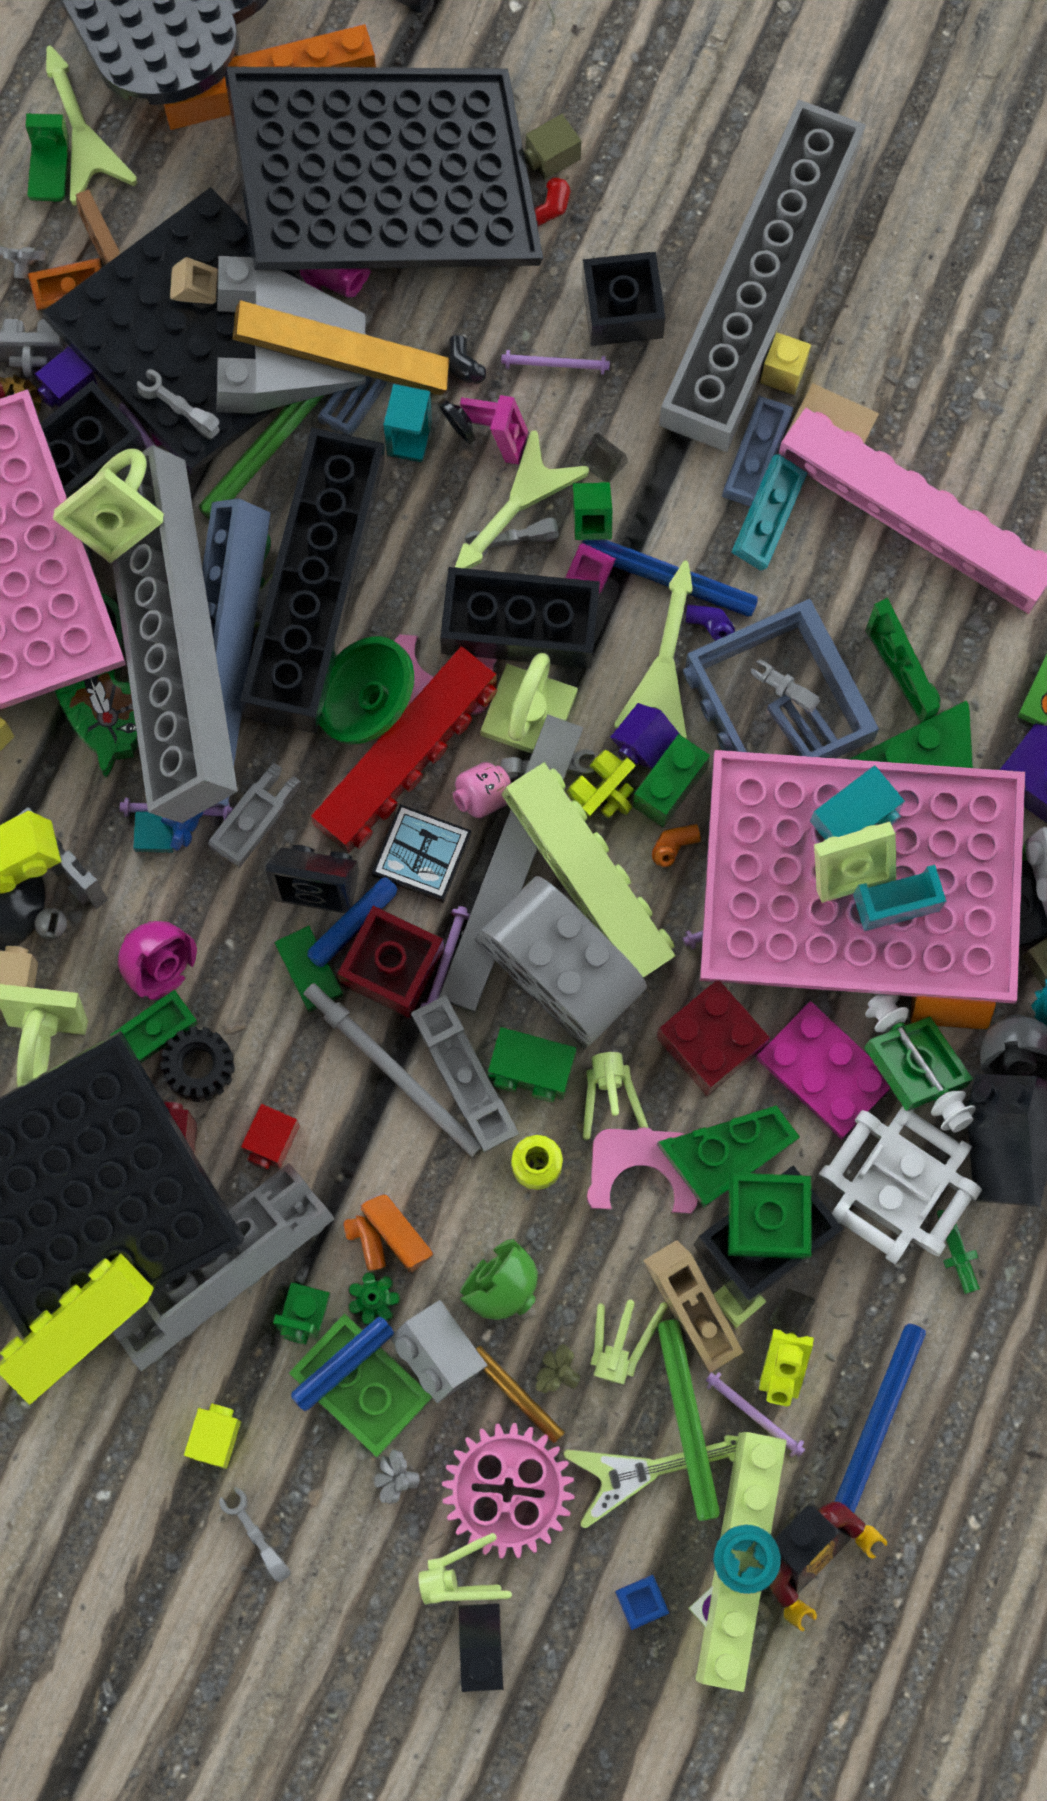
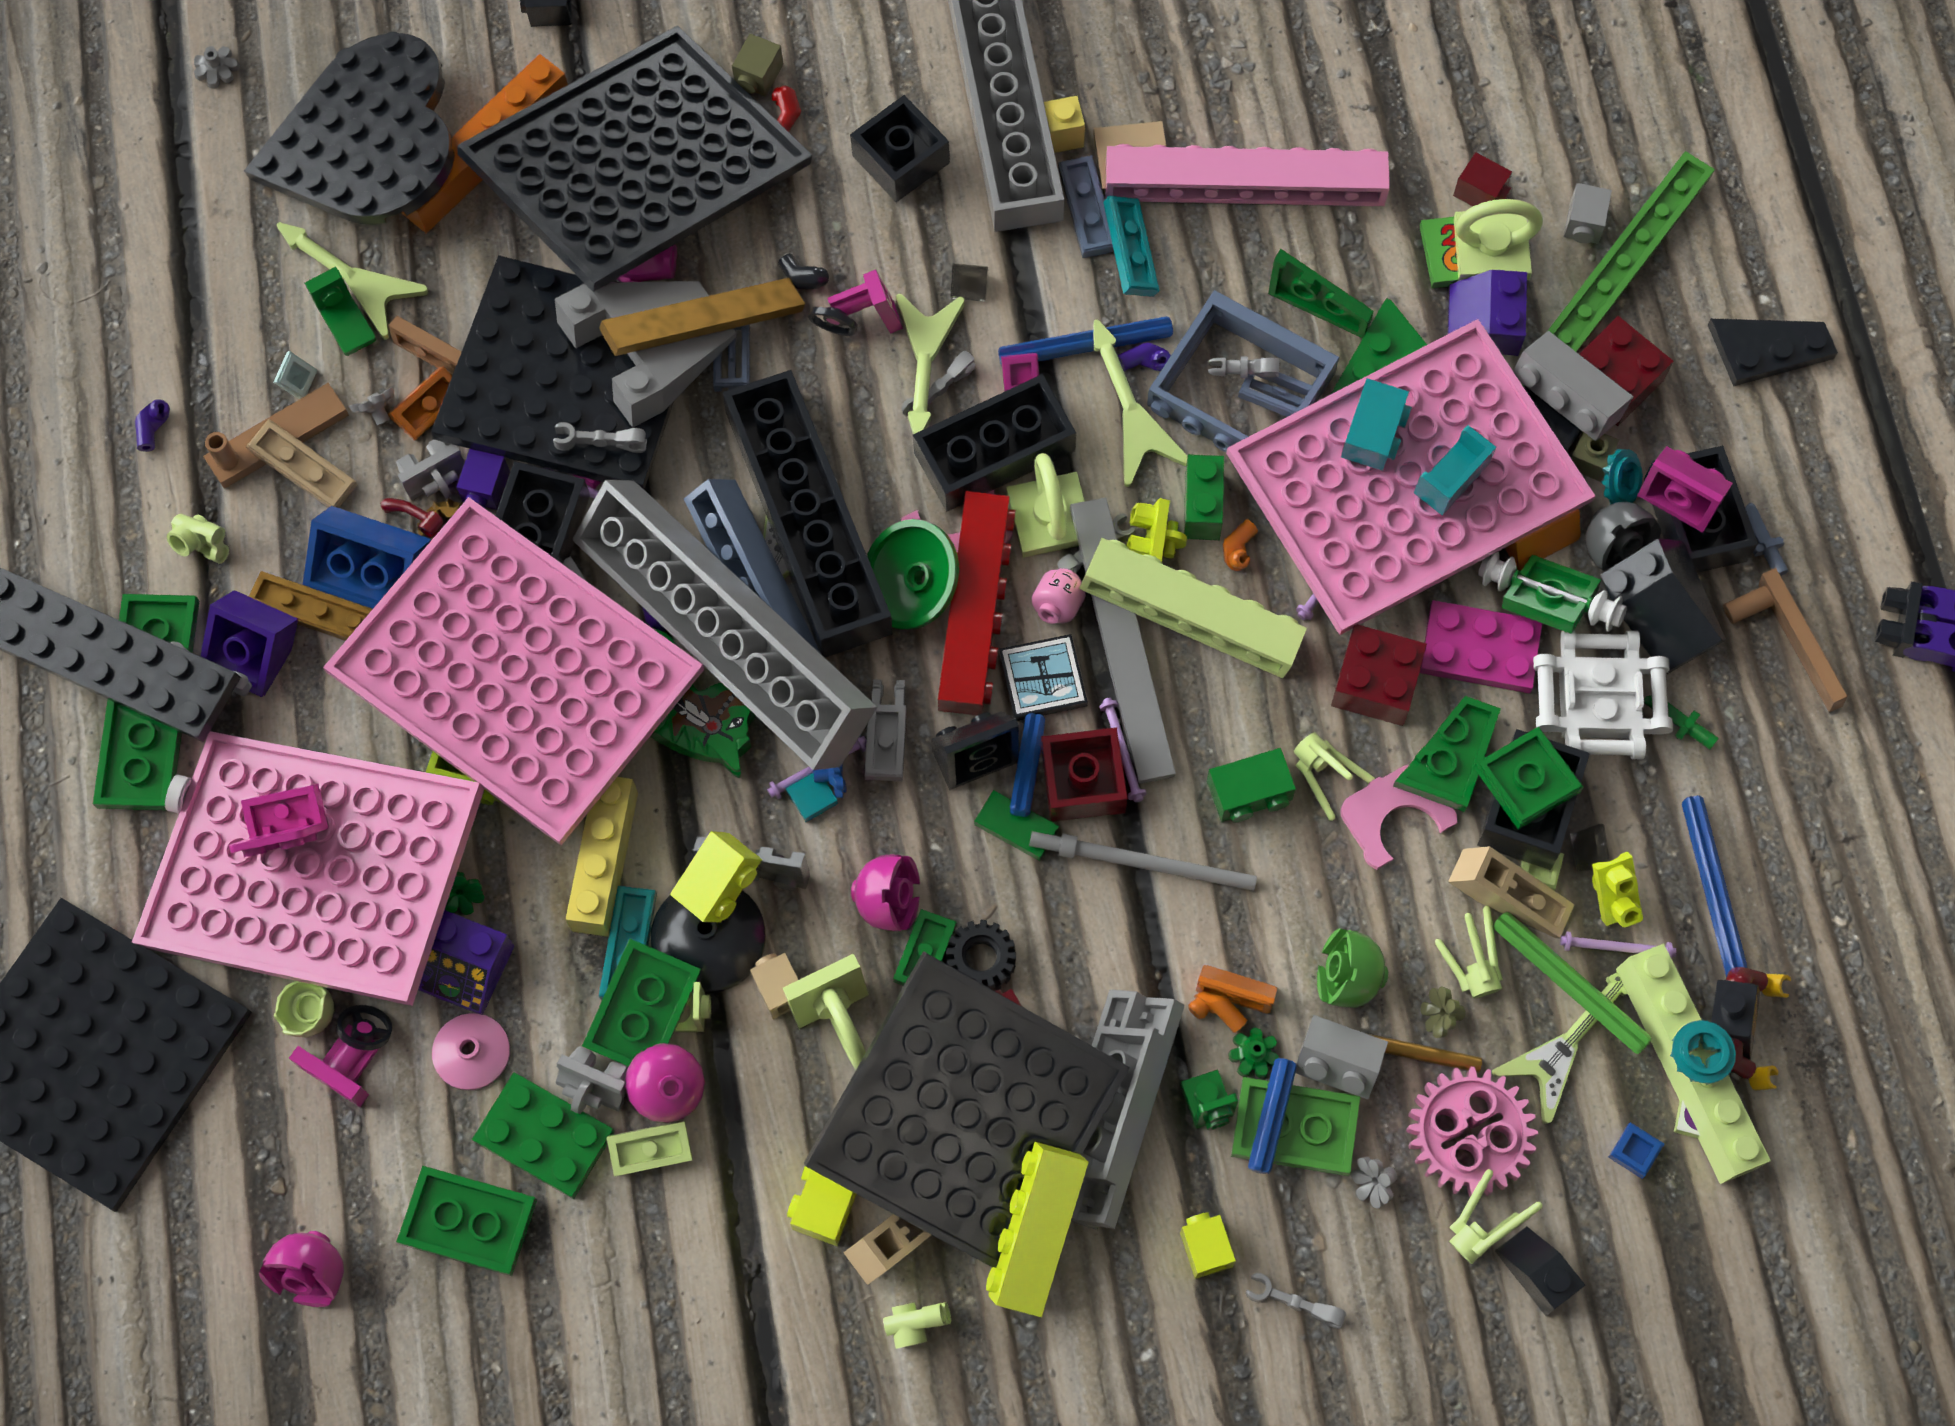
camera: 30 degrees left, 5 degrees down
light grey hinge [34,908,67,939] -> none
yellowish green tile [53,449,164,563] -> none
tan slope [170,257,218,304] -> none
bright green axle [199,395,324,519] -> none
red brick [241,1104,300,1170] -> none
teal panel [383,384,432,462] -> none
light grey slope [411,995,519,1153] -> none
light grey brick [475,876,647,1050] -> none
lavender axle [501,350,610,375] -> none
neon yellow head [511,1135,563,1190] -> none
green brick [573,482,613,540] -> none
dark purple brick [610,703,680,769] -> none
yellowish green plate [814,822,896,903] -> none

